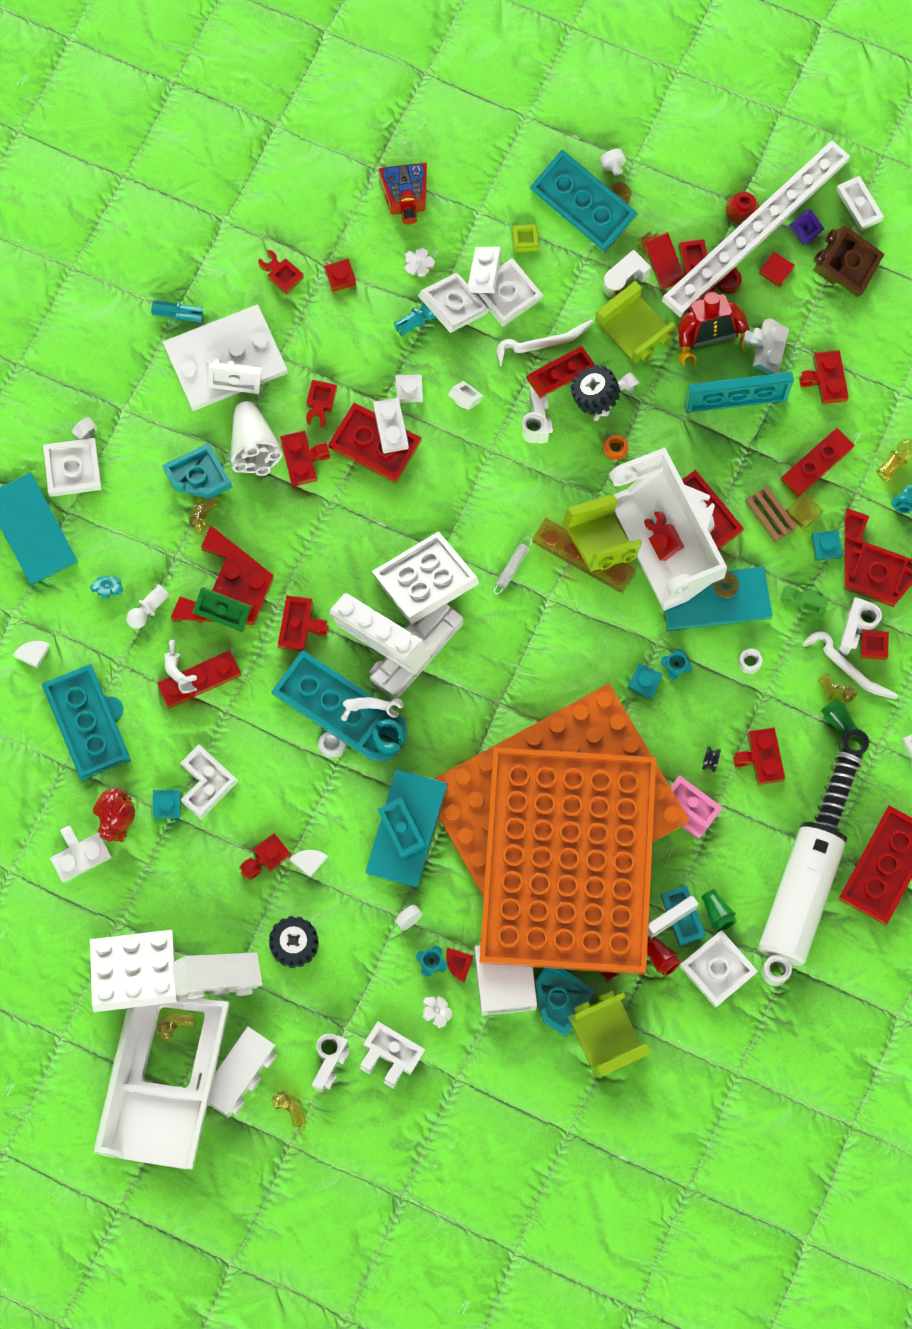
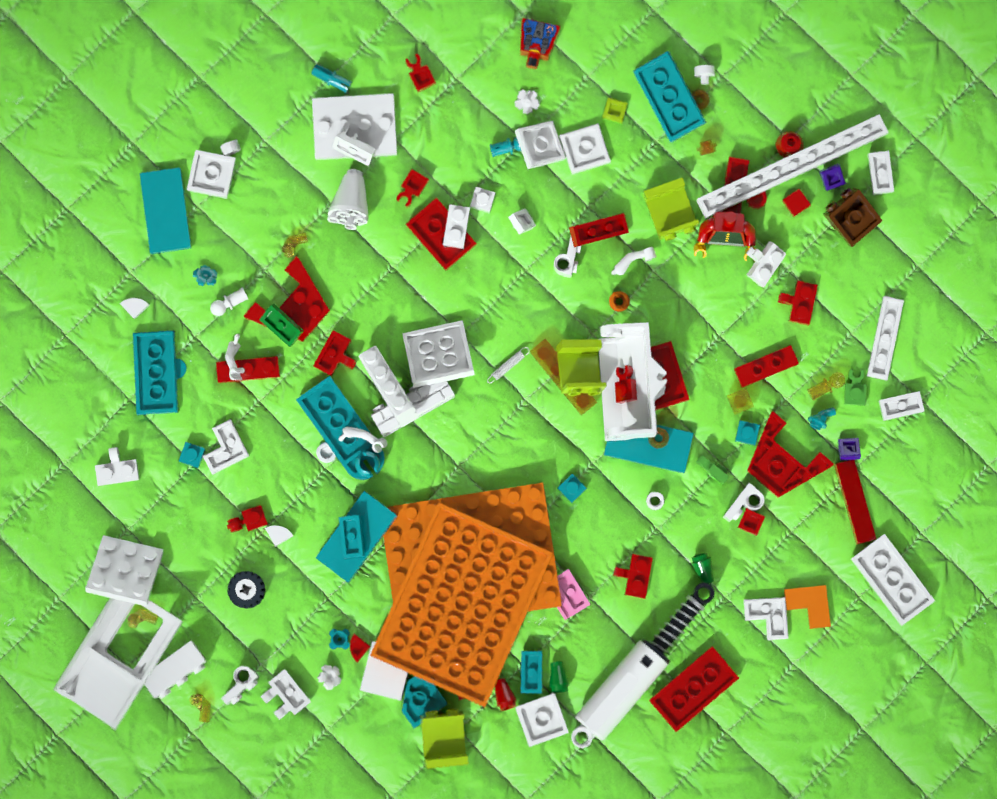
camera: 25 degrees right, 10 degrees up
red hair [93,789,135,842] -> none
teal plate [162,443,233,499] -> none
white brick [172,952,262,999] -> none
red plate [280,430,330,487] -> none
red plate [324,259,356,292] -> none
white tile [395,905,423,931] -> none
white plate [468,247,502,293] -> none
white piece [496,320,593,367] -> none
black wheel [571,365,621,415] -> none
white leg [603,250,651,298] -> none
red tile [643,232,684,290] -> none
white tile [648,896,698,939] -> none
teal plate [661,649,692,680] -> none
teal tile [684,372,794,413] -> none
black bush [702,746,721,772] -> none
medium nougat tile [745,486,797,543] -> none
white piece [802,631,898,699] -> none
clear yellow arm [818,673,857,703] -> none

